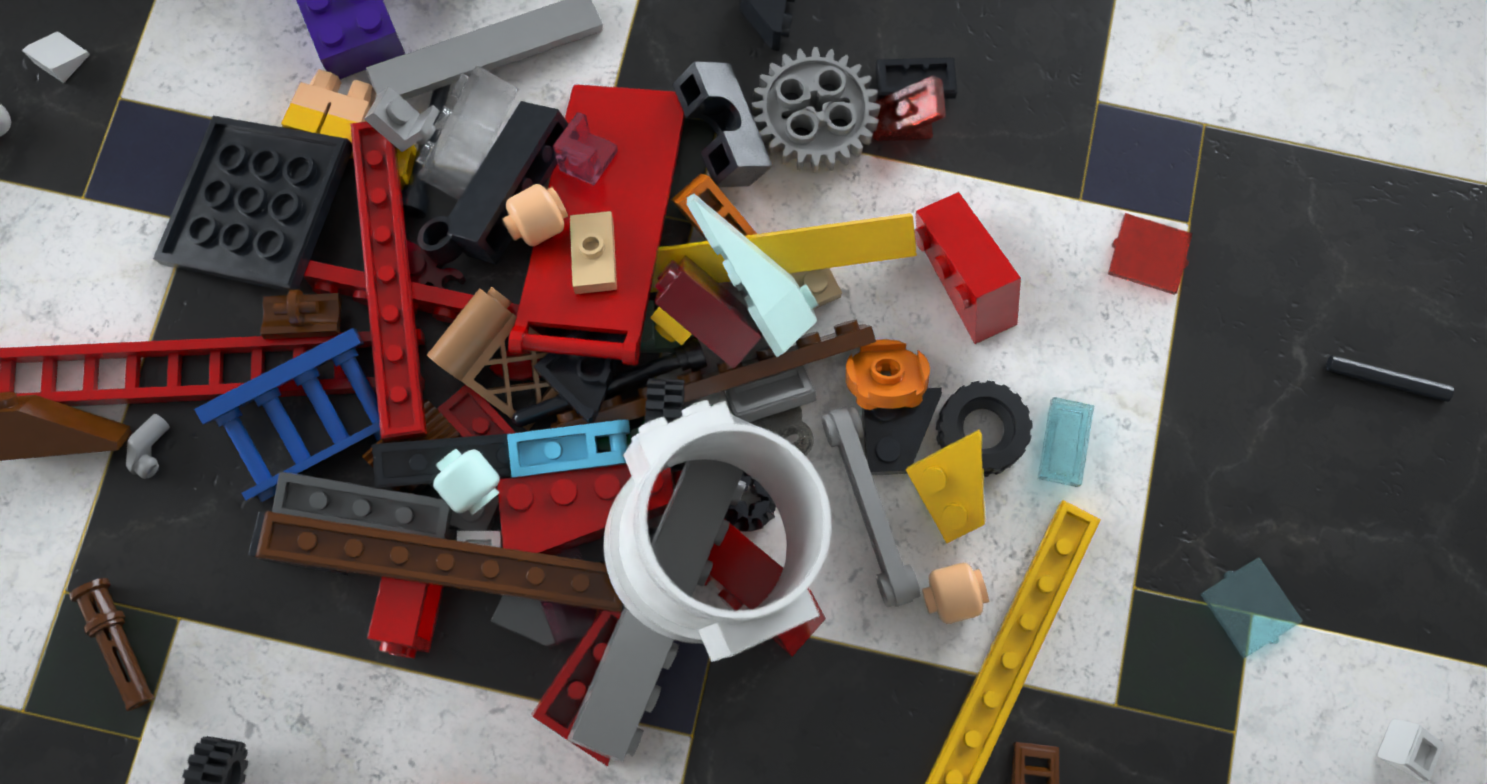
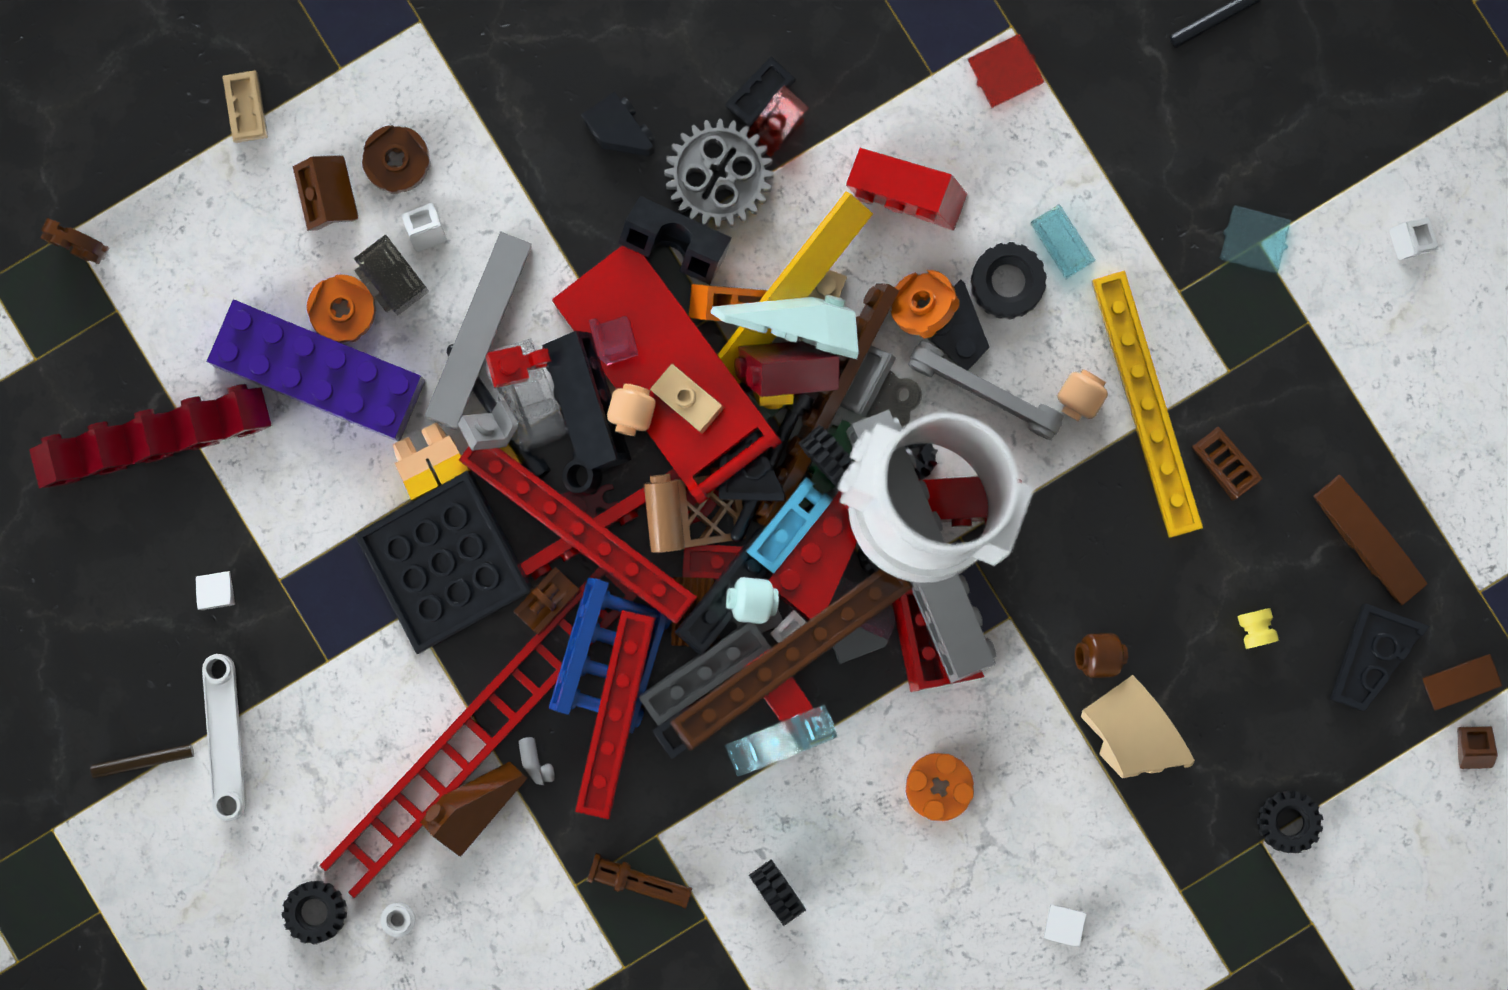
camera: 40 degrees left, 10 degrees up
yellow wing [906,430,986,543] -> none
none -> red plate [485,346,551,388]
none -> red tile [575,610,656,820]
none -> clear light blue slope [725,705,838,777]

